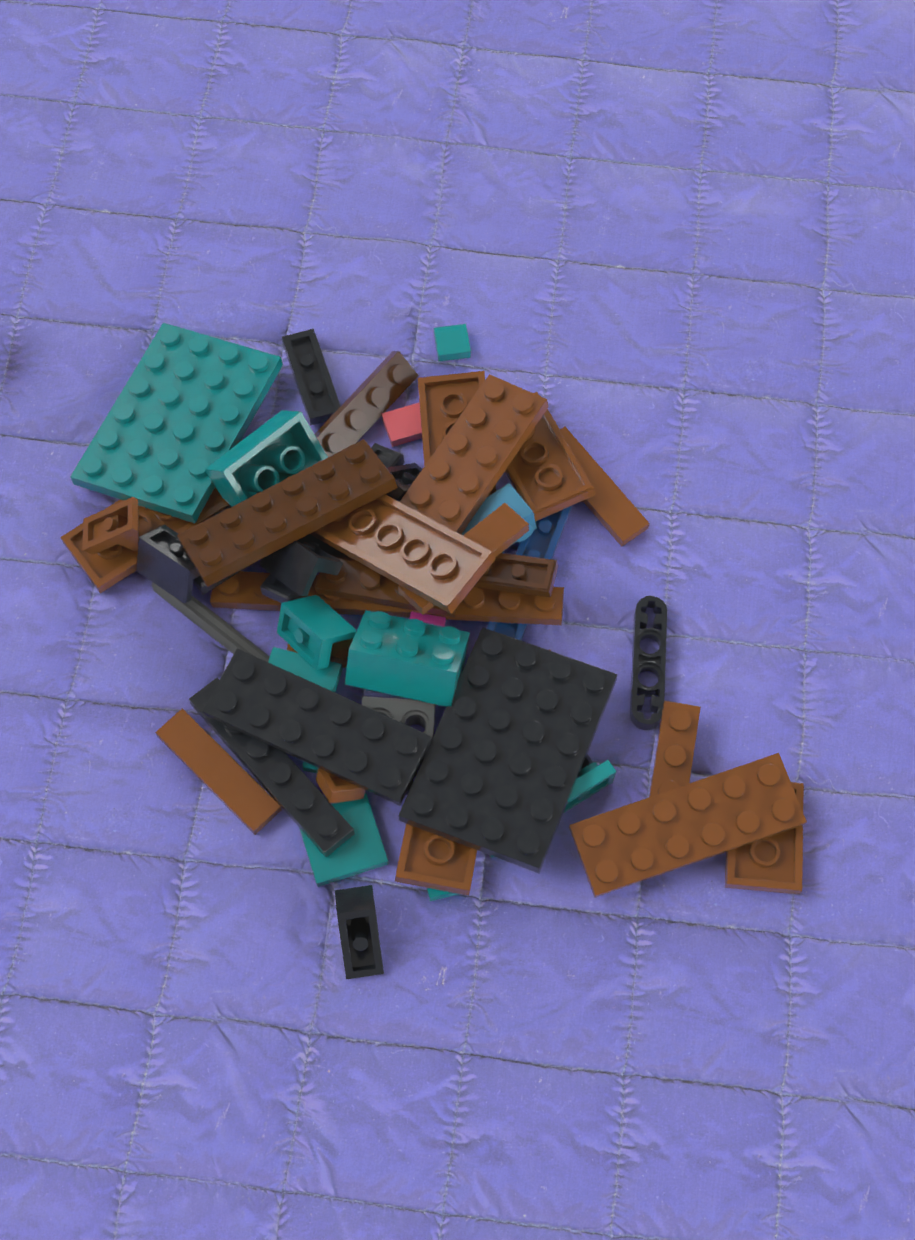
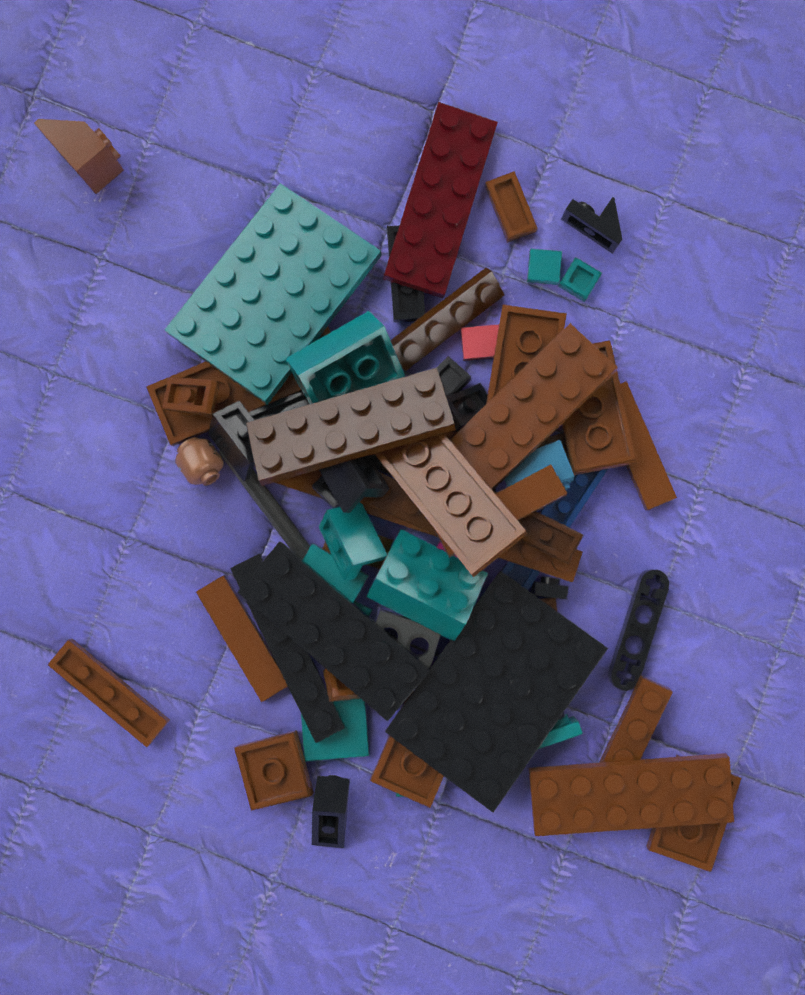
camera: 15 degrees right, 20 degrees up
none -> dark orange plate [48,639,170,747]
none -> nougat head [175,437,224,486]
none -> dark orange tile [234,730,314,811]
none -> dark red plate [383,102,498,299]
none -> dark orange tile [485,171,538,243]
none -> black plate [531,576,568,600]
none -> teal tile [558,257,602,302]
none -> black slope [561,197,622,254]

